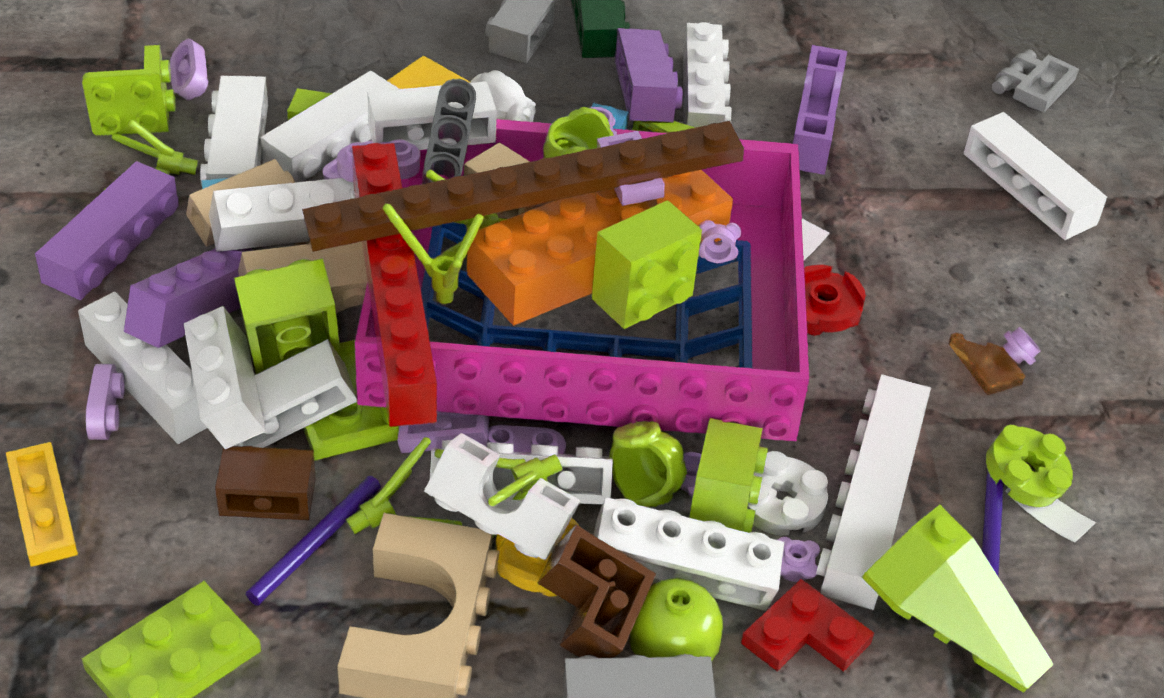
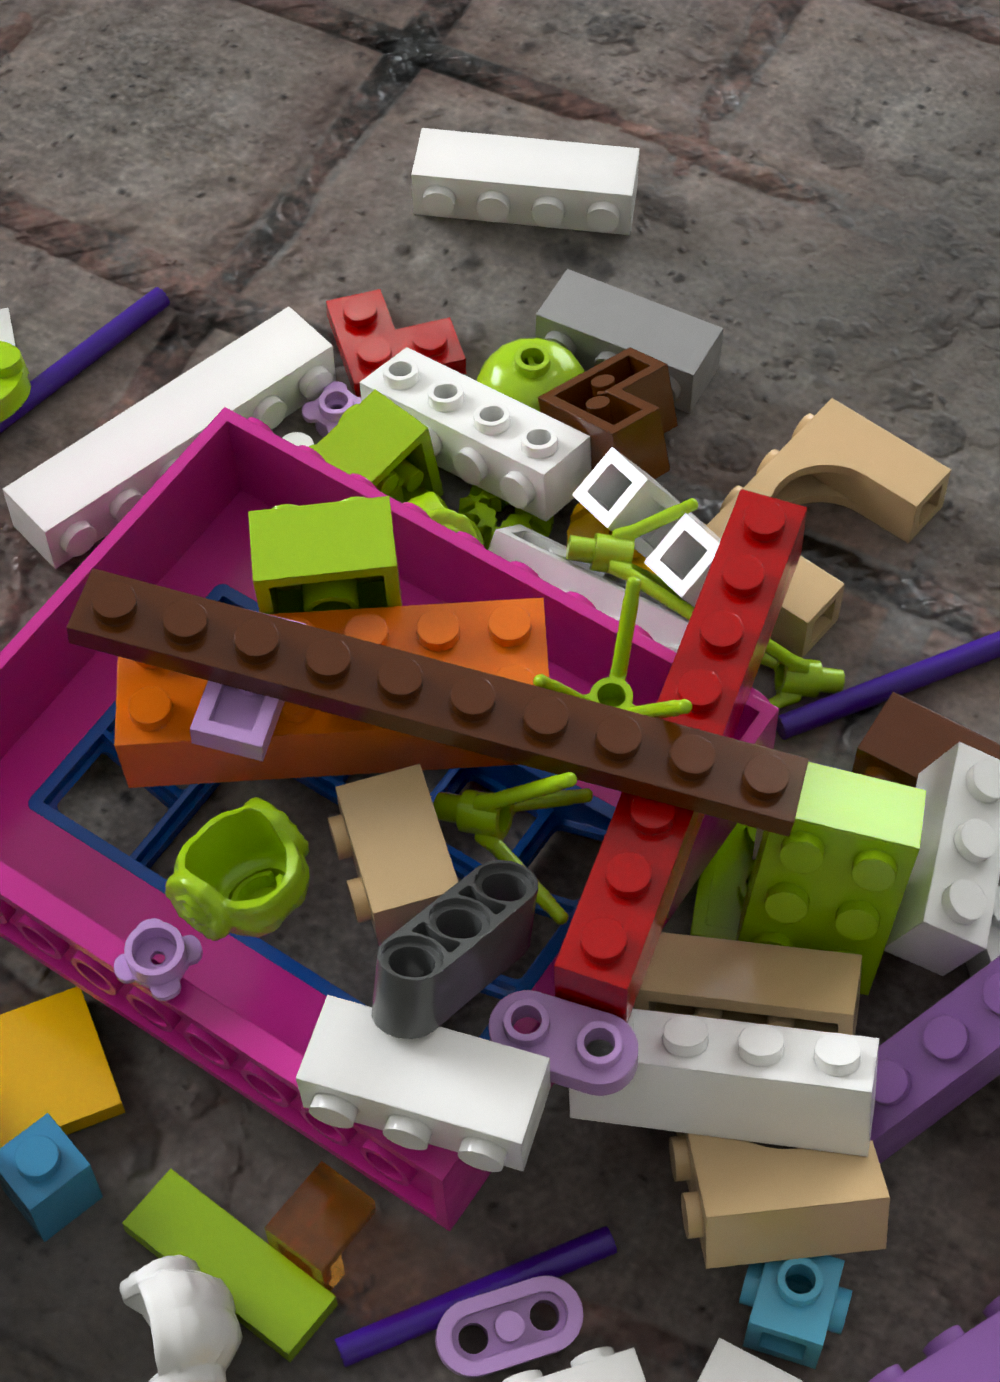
camera: 145 degrees left, 10 degrees up
lime wedge [862,505,1053,693] -> none

